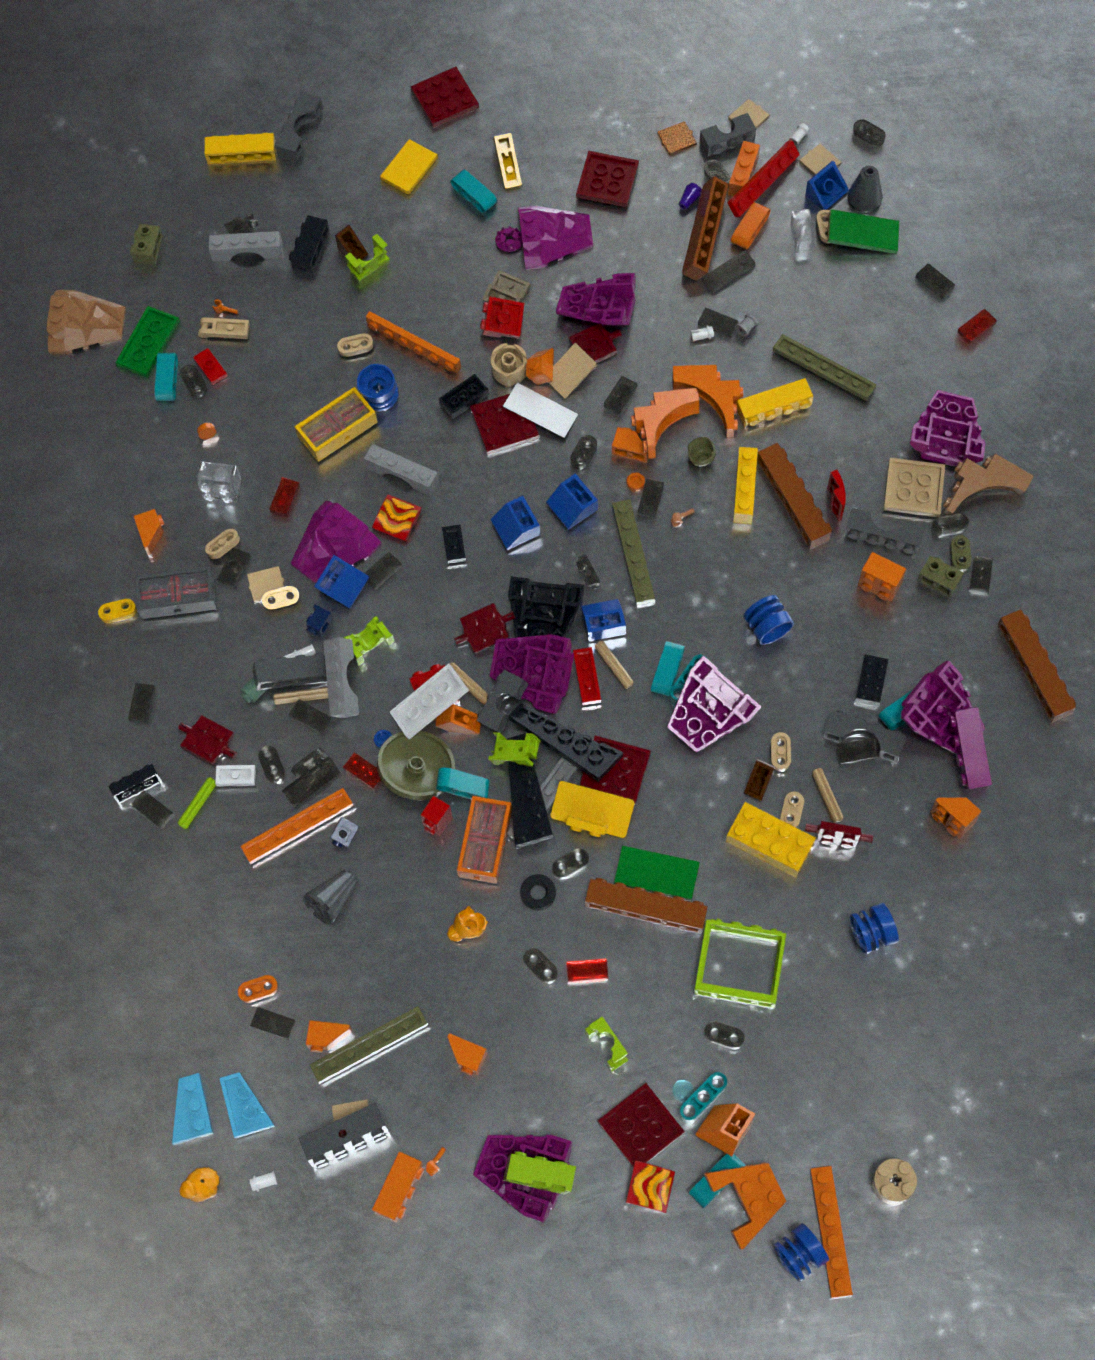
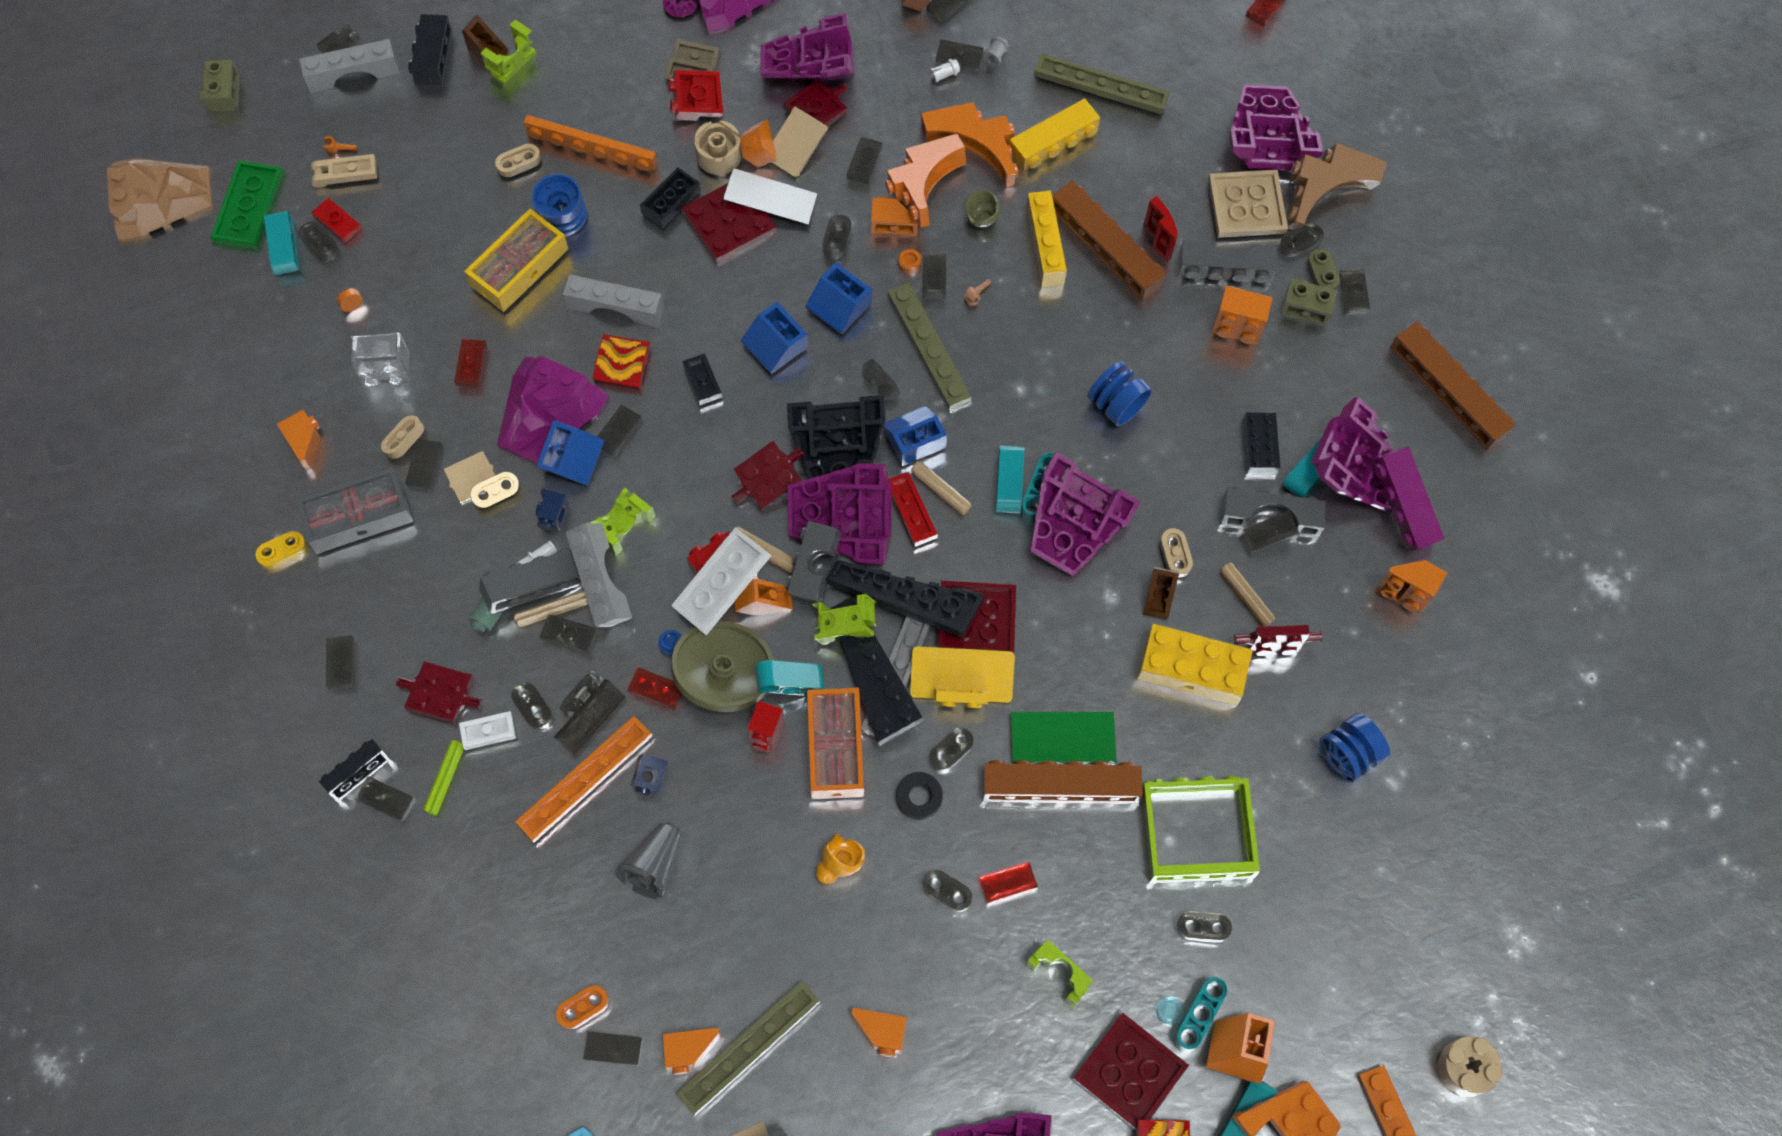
camera: 20 degrees left, 0 degrees up
tan plate [780,792,804,828] -> none

